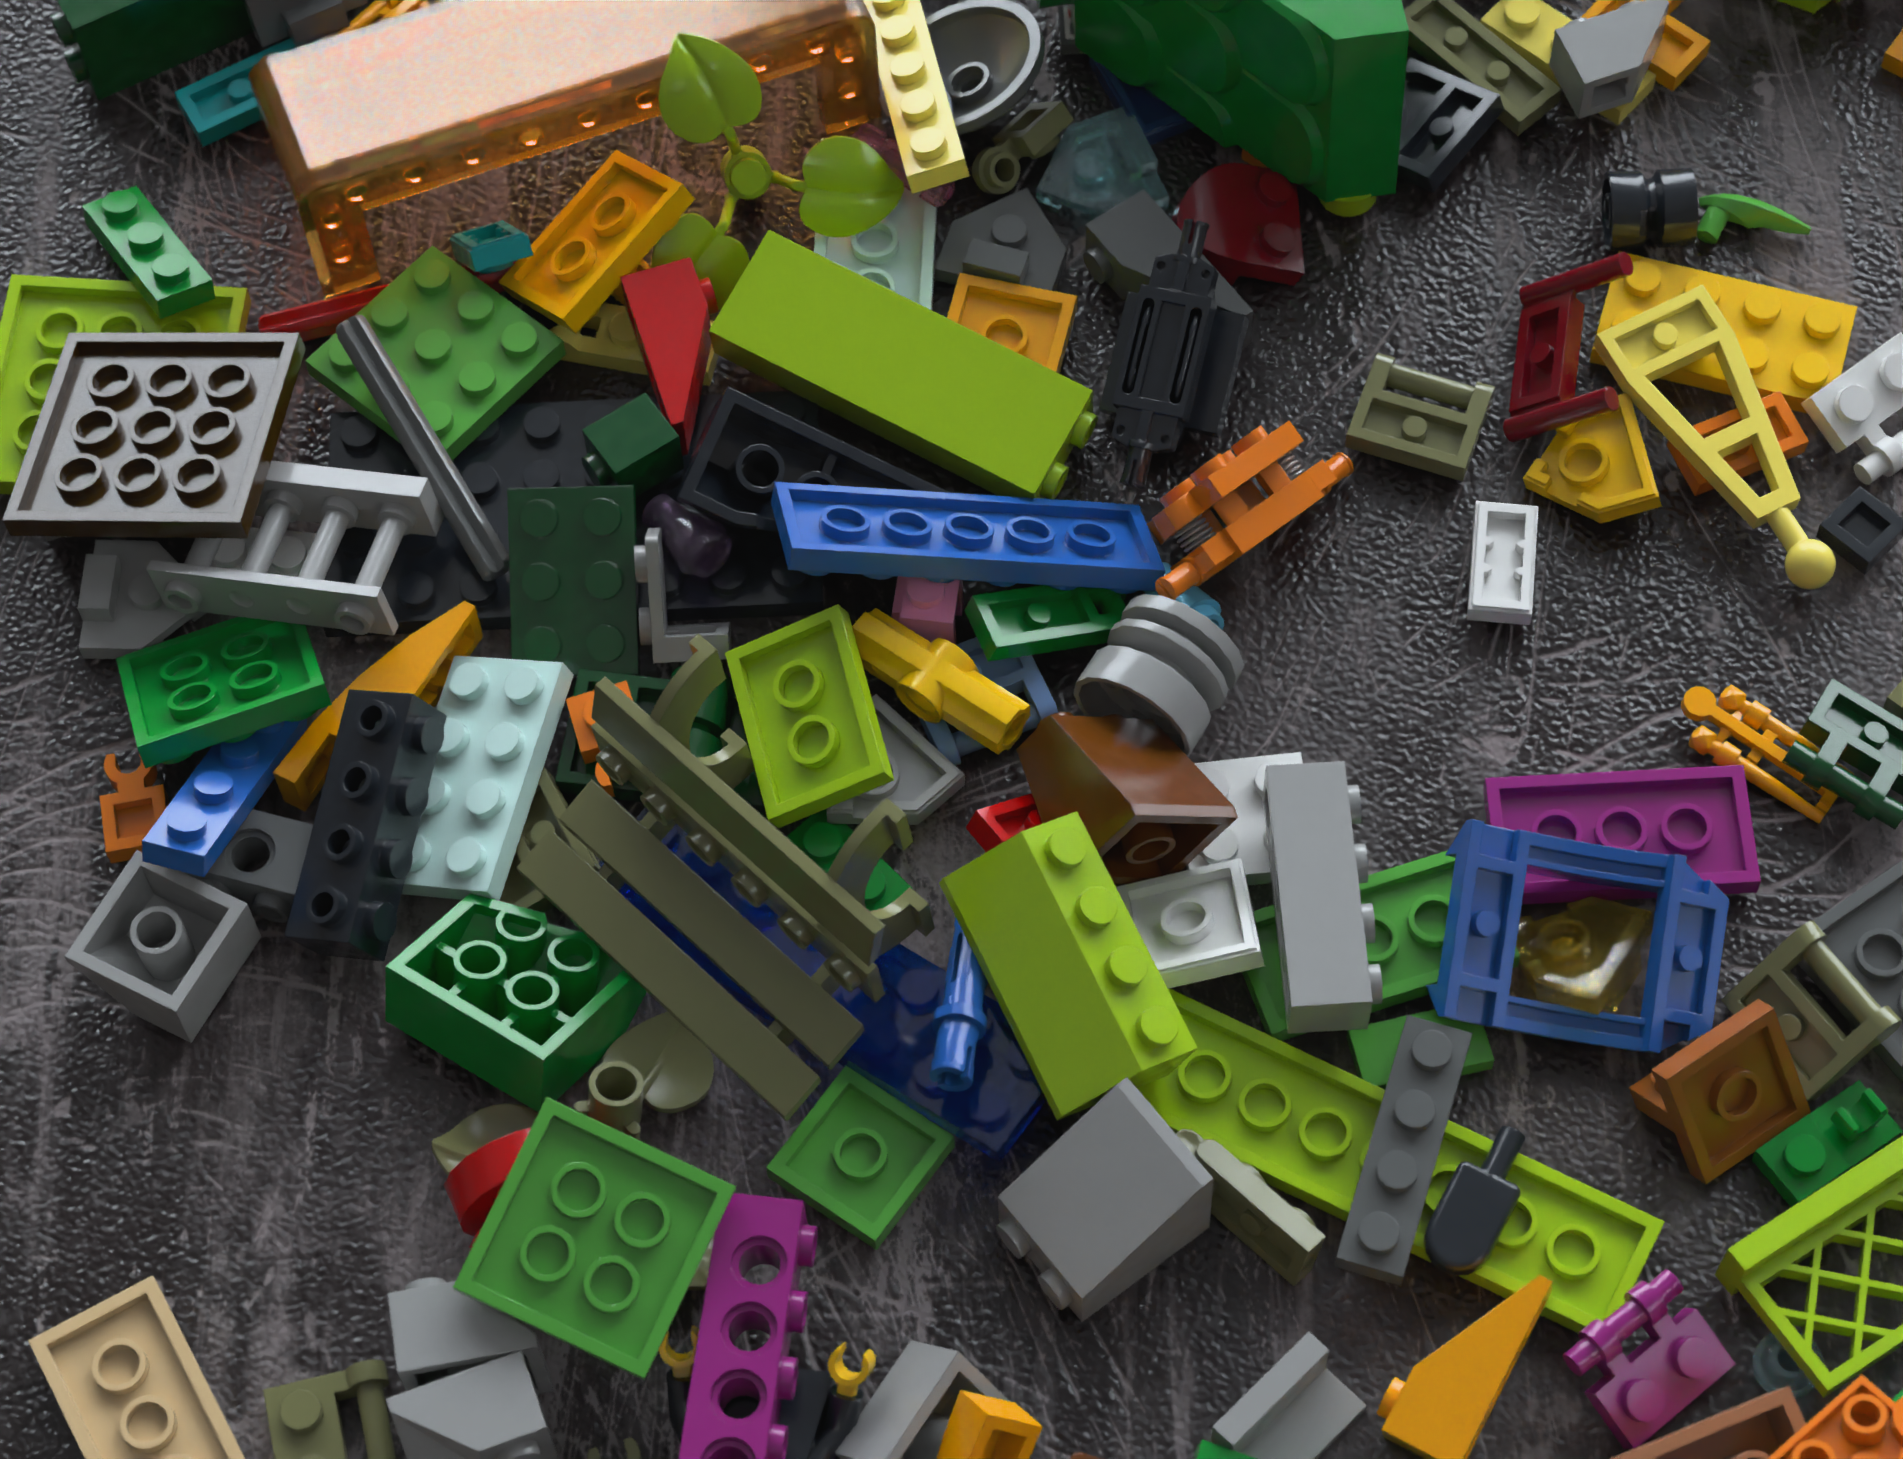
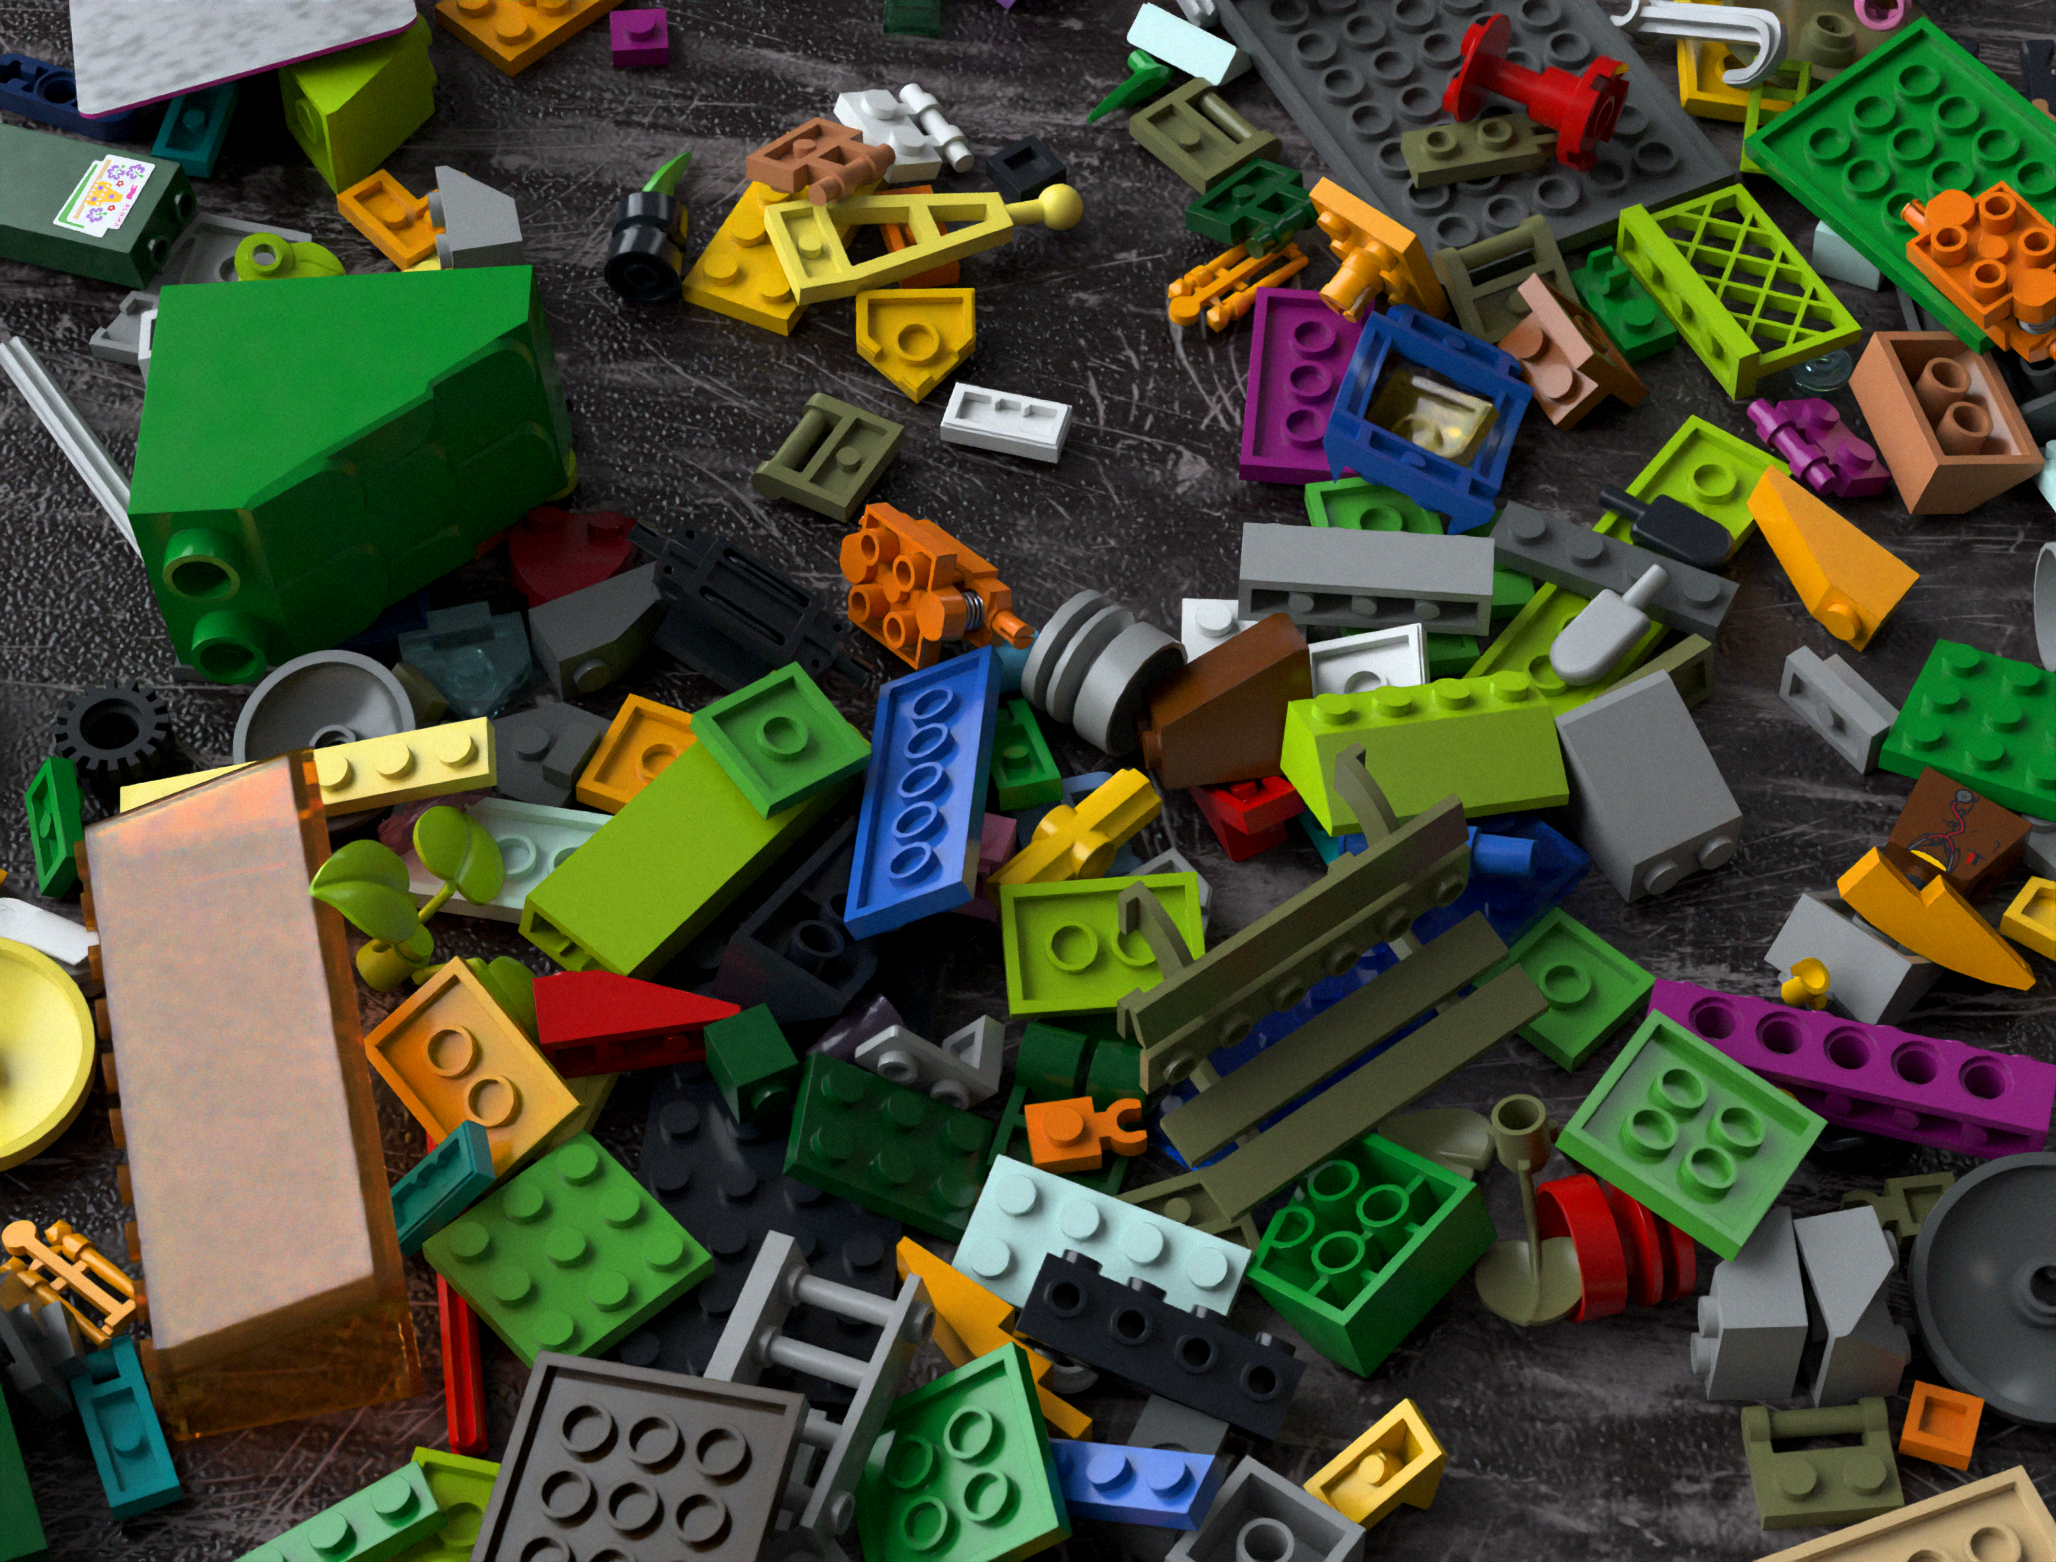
camera: 85 degrees left, 10 degrees down
dark grey axle [336,314,509,581] -> none
dark red plate [1503,252,1633,442] -> none
none -> bright green plate [690,661,872,821]
none -> nougat plate [746,117,896,206]
none -> yellow slope [1303,1398,1448,1532]
none -> light orange plate [1309,176,1451,323]
none -> light grey piece [1549,564,1671,686]

